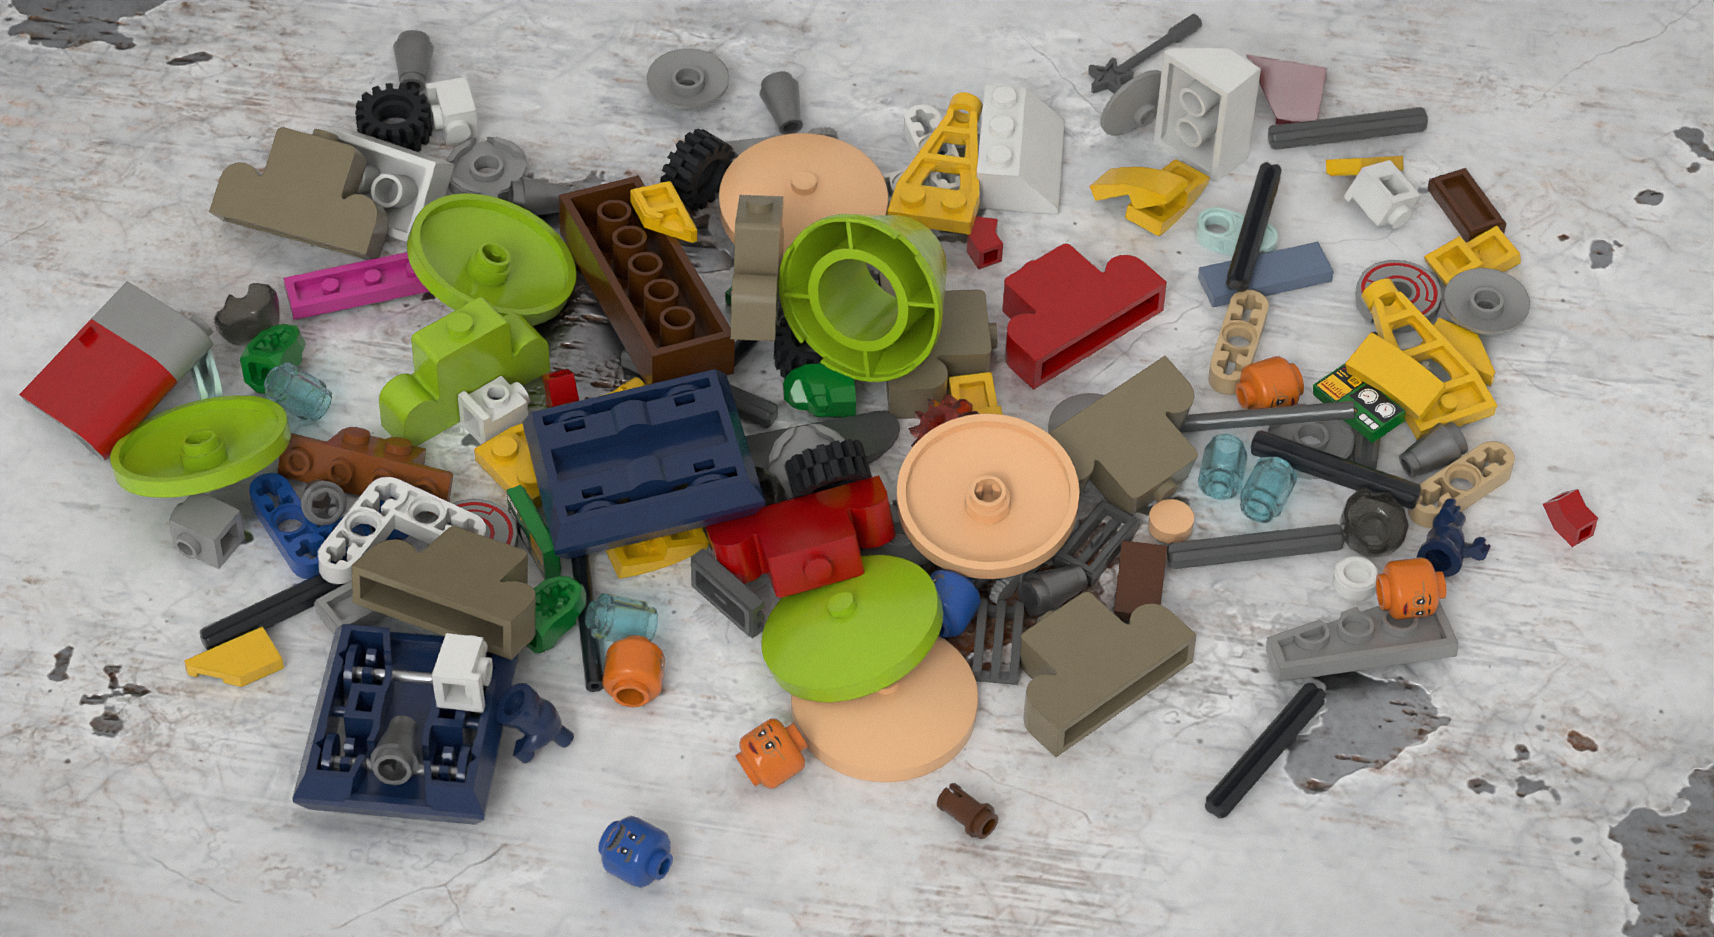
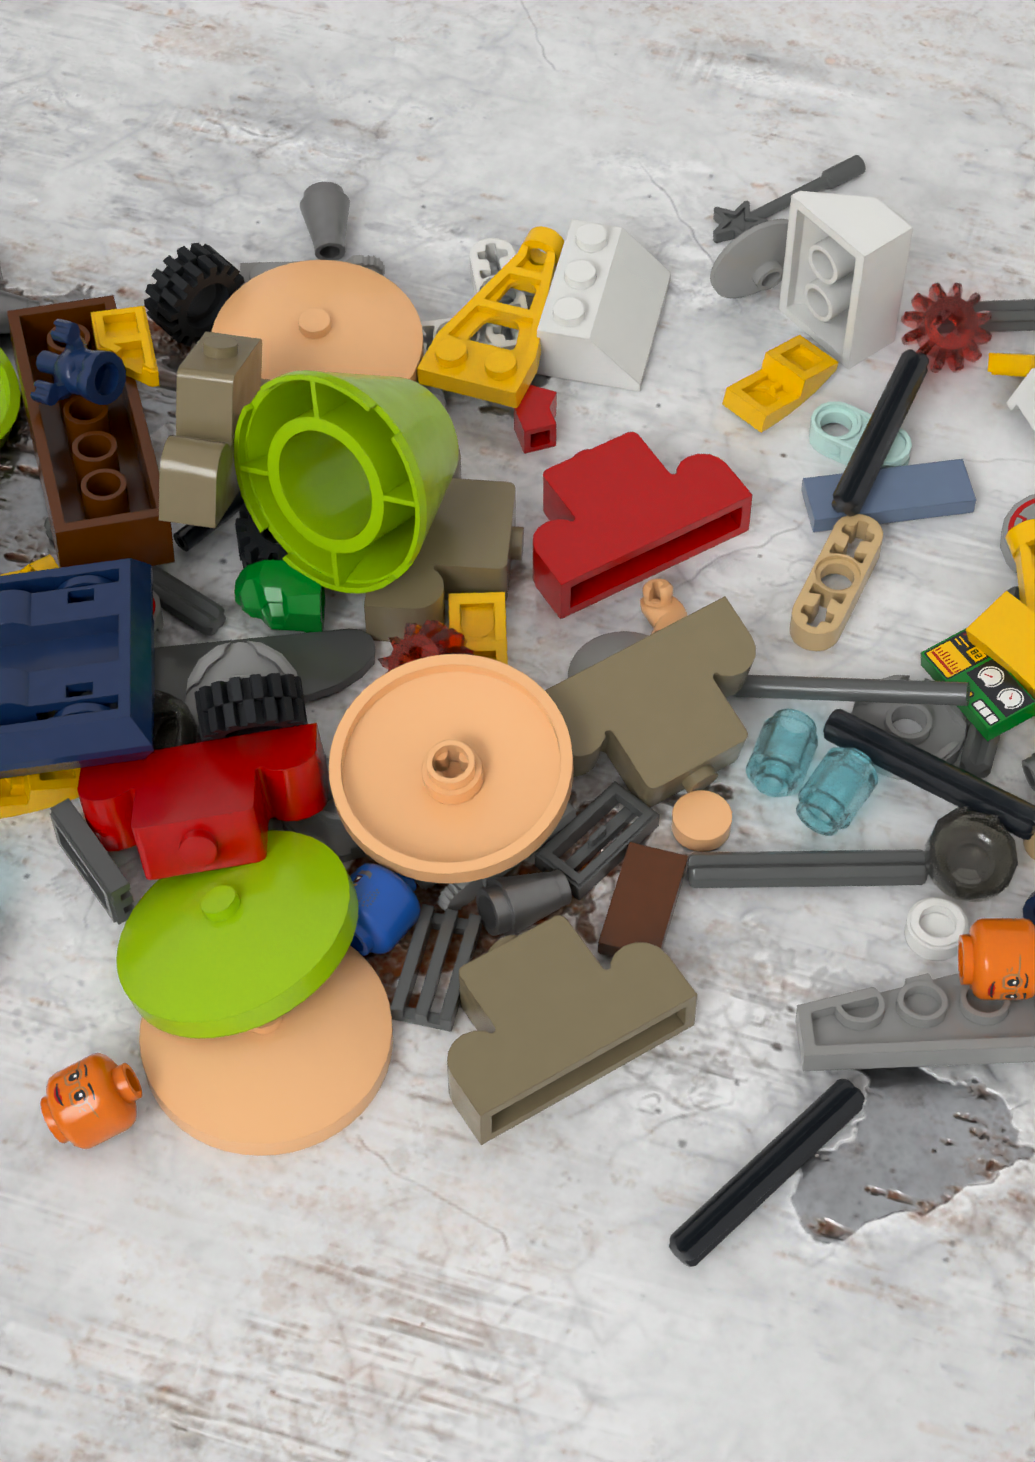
camera: 10 degrees right, 5 degrees up
light grey dish [647,48,729,110] -> none
reddish brown pin [937,783,998,839] -> none
yellow slope [1089,167,1189,210] -> none
orange head [1235,356,1304,409] -> none
slope [1246,54,1328,124] -> none
none -> dark blue piece [30,319,126,406]
none -> light nougat arm [640,579,687,635]
none -> clear red gear [901,283,992,373]

